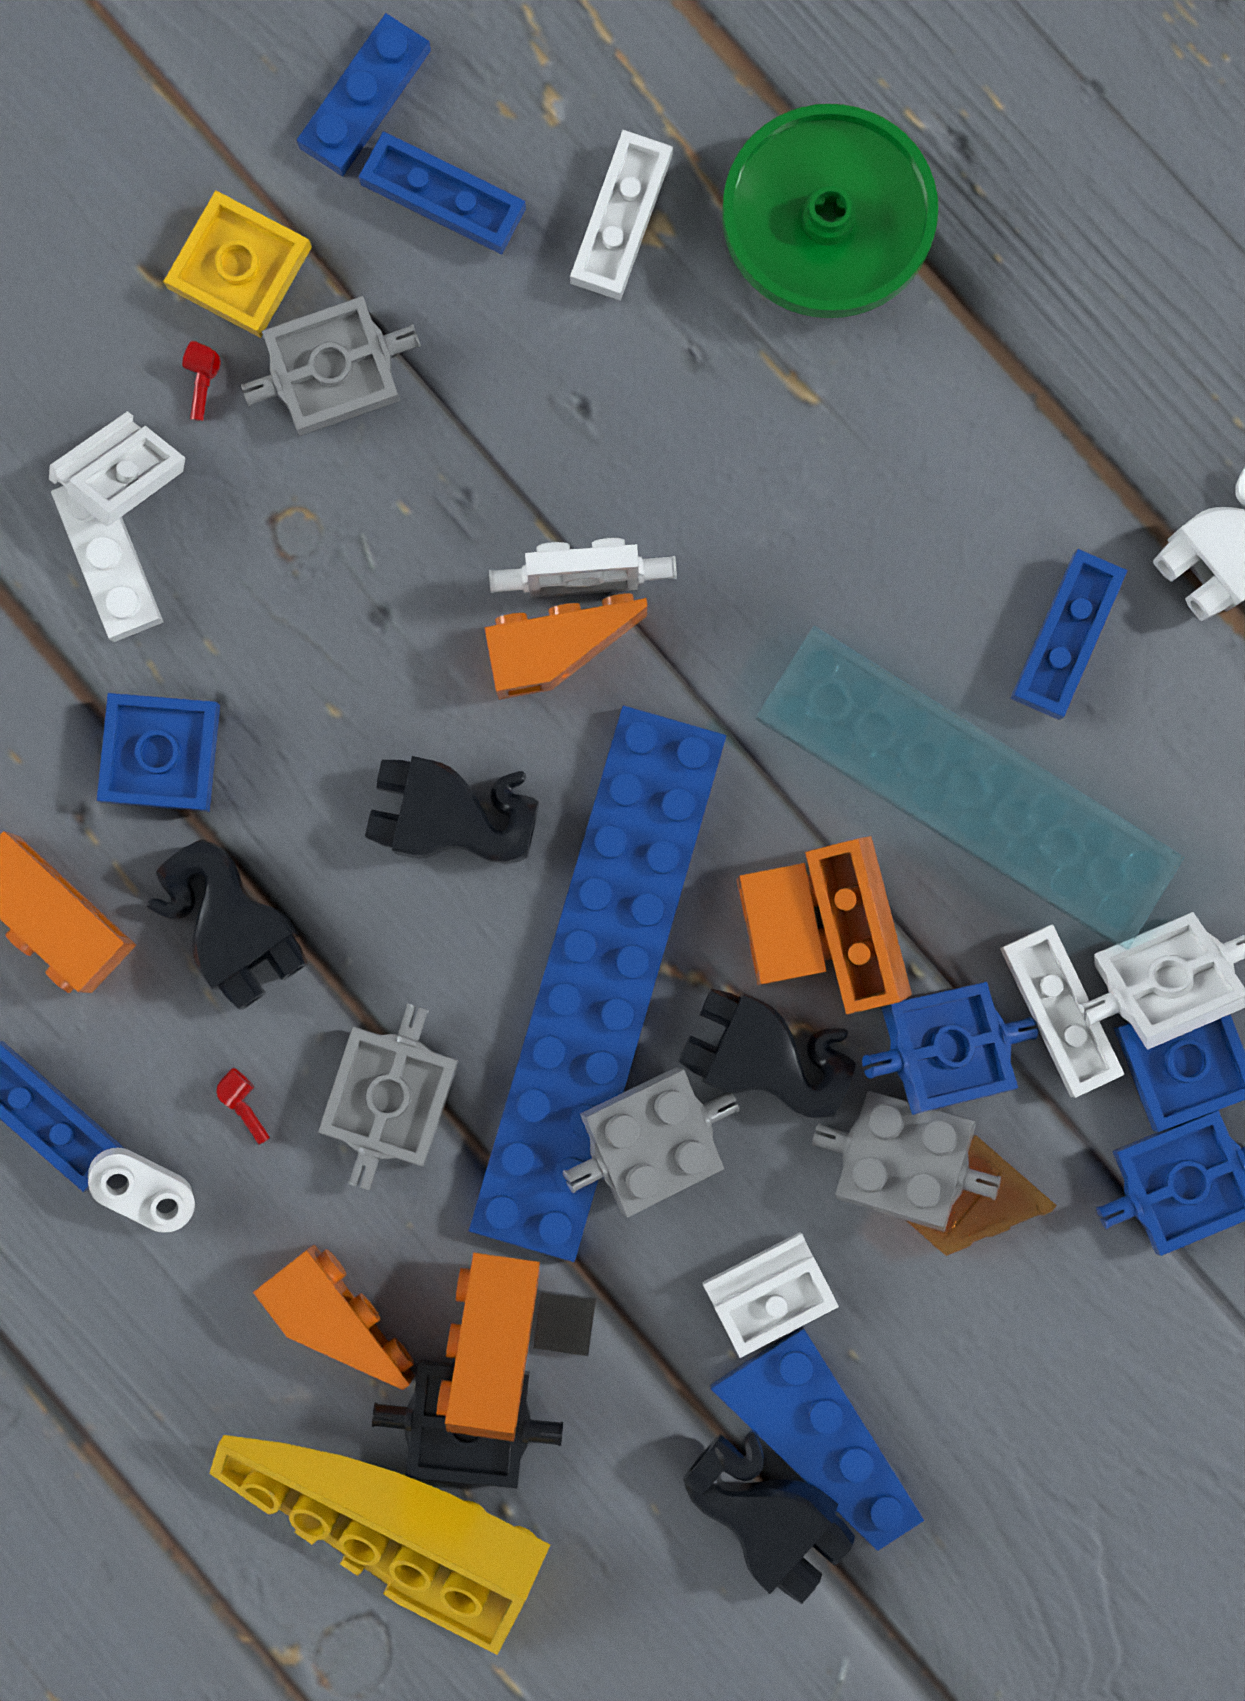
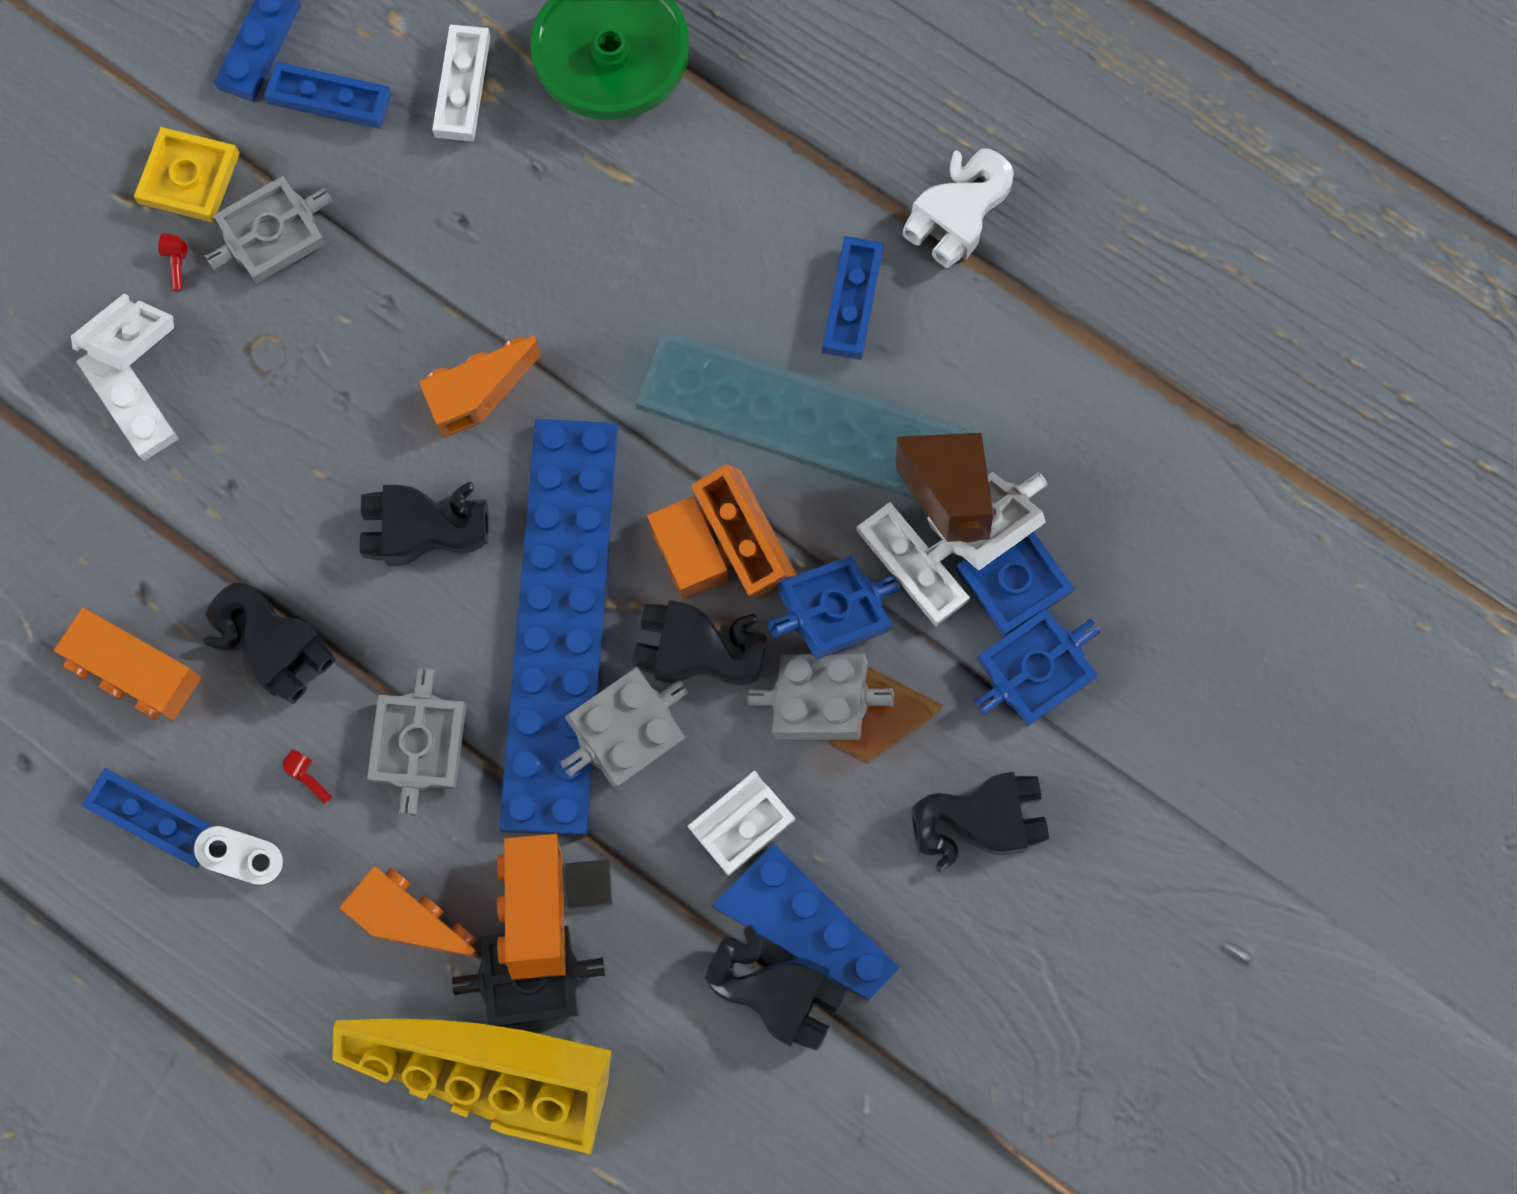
camera: 10 degrees left, 10 degrees down
blue plate [97,693,220,812] -> none
white plate [489,538,677,598] -> none
none -> reddish brown slope [895,433,993,543]
none -> black hips [911,772,1049,873]

